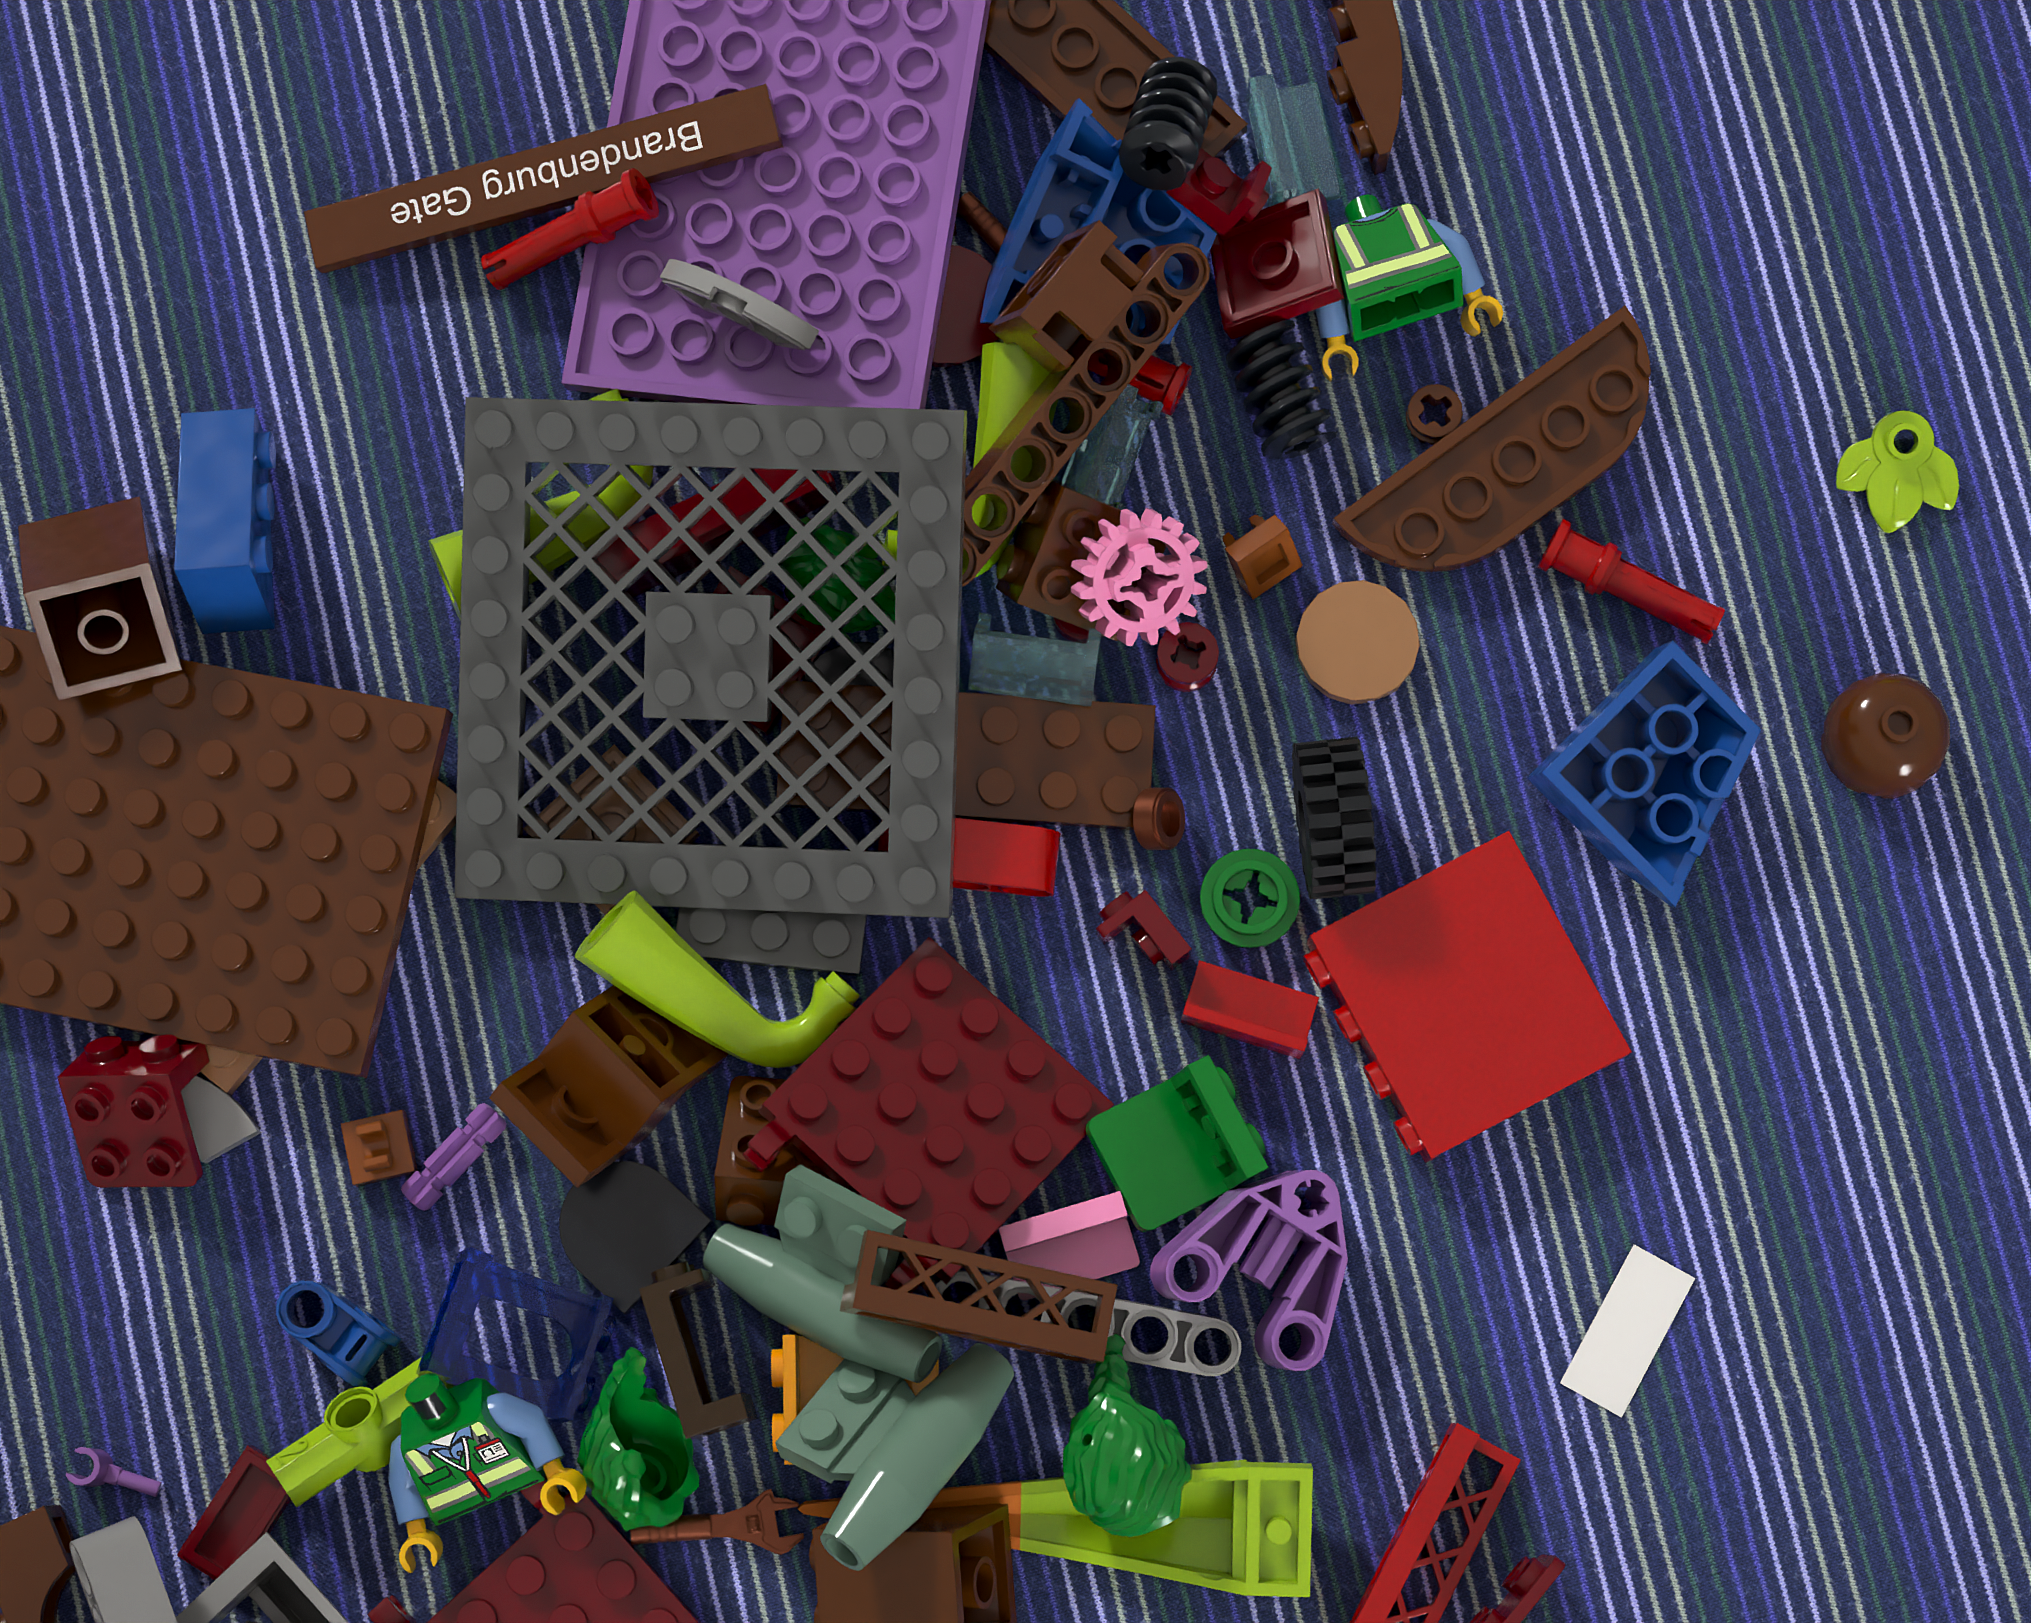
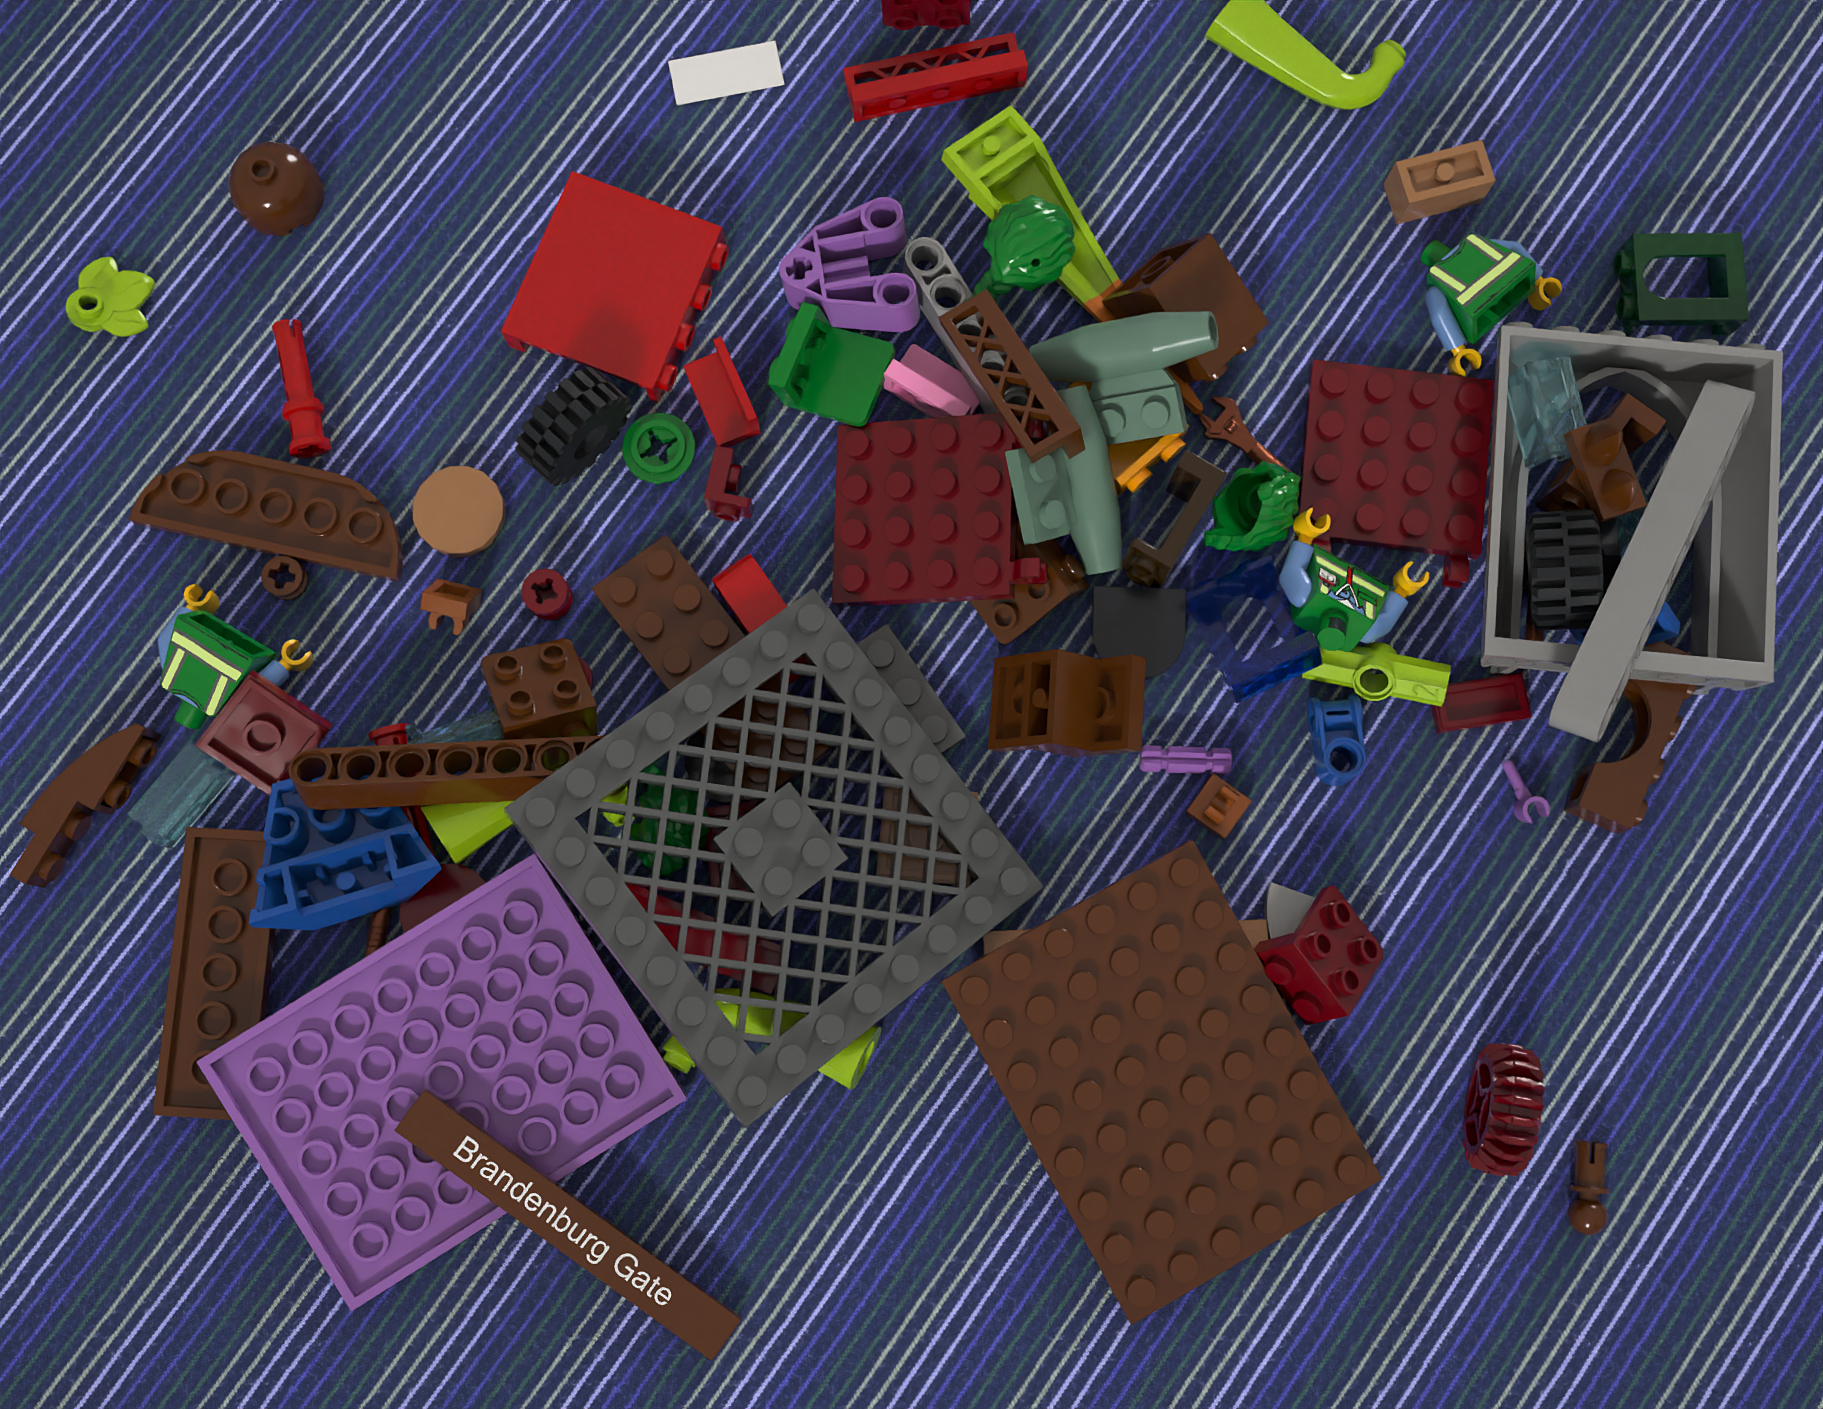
camera: 135 degrees left, 0 degrees up
reddish brown slope [18,496,182,701] -> none
blue wedge [174,408,276,634] -> none
red pin [481,168,659,291] -> none
lime animal [575,891,860,1068] -> none
light grey tile [660,259,819,350] -> none
clear light blue hinge [968,613,1102,707] -> none
reddish brown panel [989,220,1145,374] -> none
bright pink gear [1071,508,1208,646] -> none
black piece [1118,57,1218,191] -> none
copper tile [1133,788,1185,850] -> none
dark red bracket [1166,148,1272,236] -> none
black piece [1226,320,1338,460] -> none
blue wedge [1527,640,1761,908] -> none

